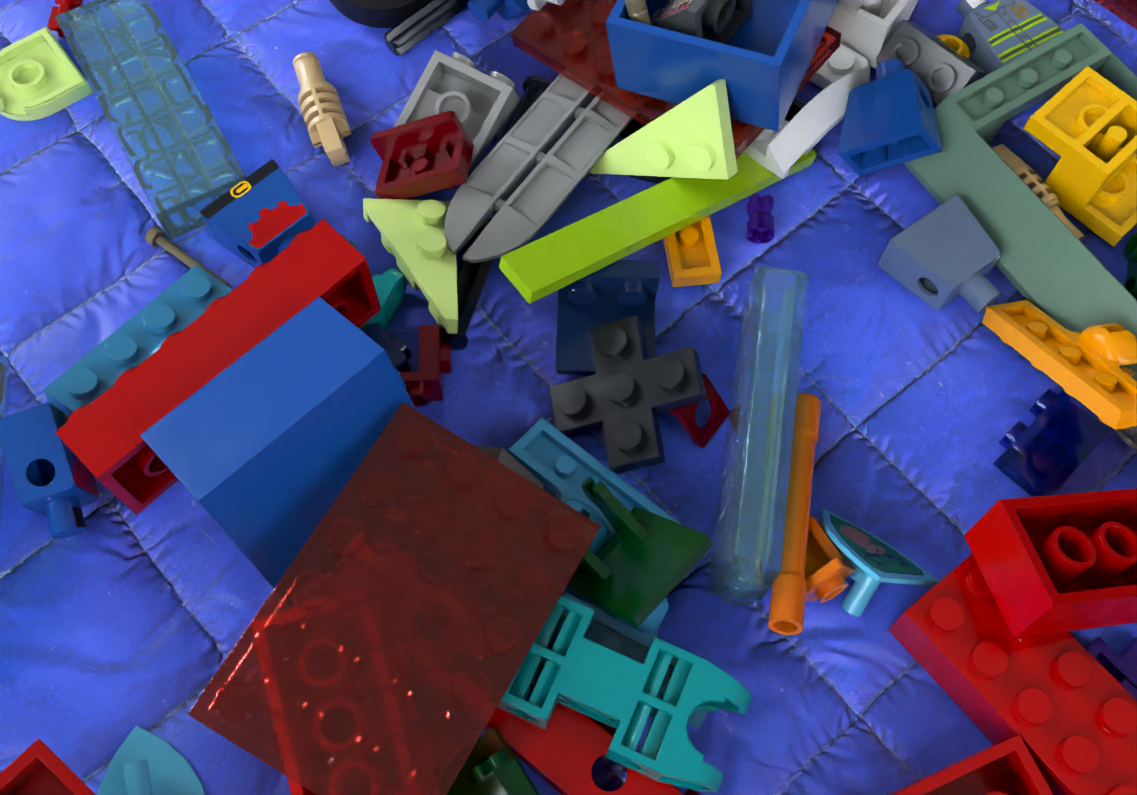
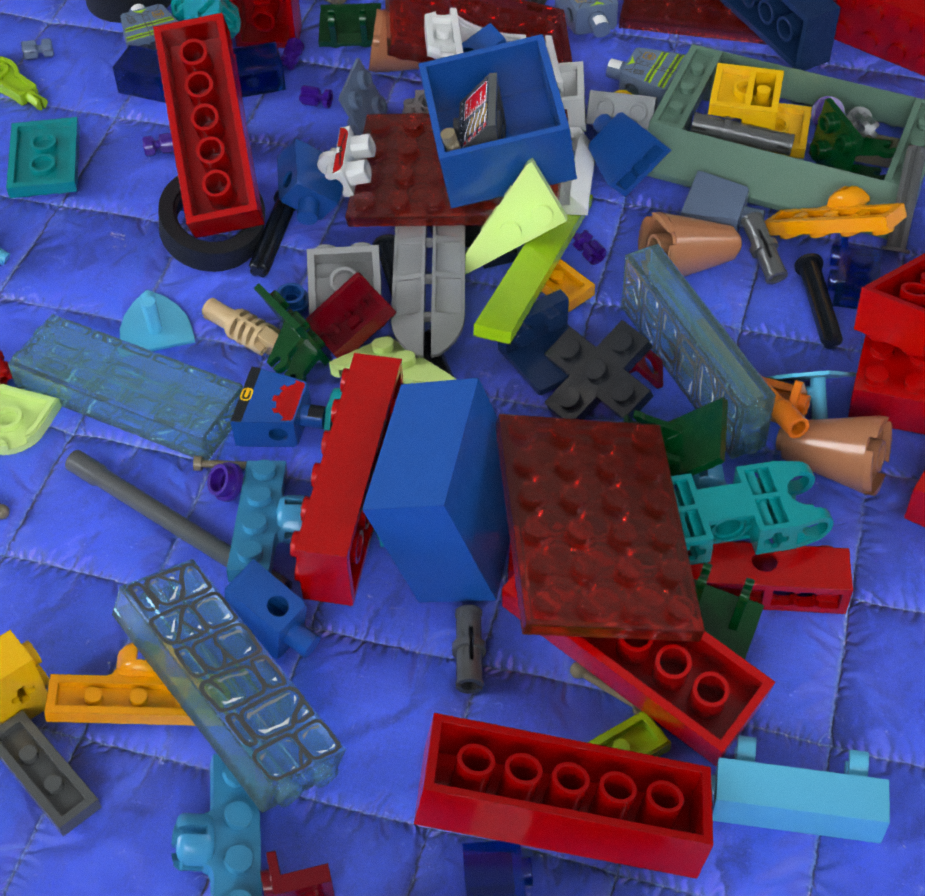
camera: 30 degrees left, 15 degrees down
none -> dark grey piece [65,450,292,590]
none -> medium azure shield [120,290,195,357]
none -> dark purple plate [207,462,244,502]
none -> dark green plate [254,283,330,382]
none -> blue plate [277,283,309,314]
none -> dark grey pin [452,605,486,694]
none -> nougat cone [638,212,742,284]
none -> dark grey pin [690,112,795,156]
none -> dark grey pin [741,212,788,284]
none -> nougat cone [776,415,892,496]
none -> black axle [794,253,843,349]

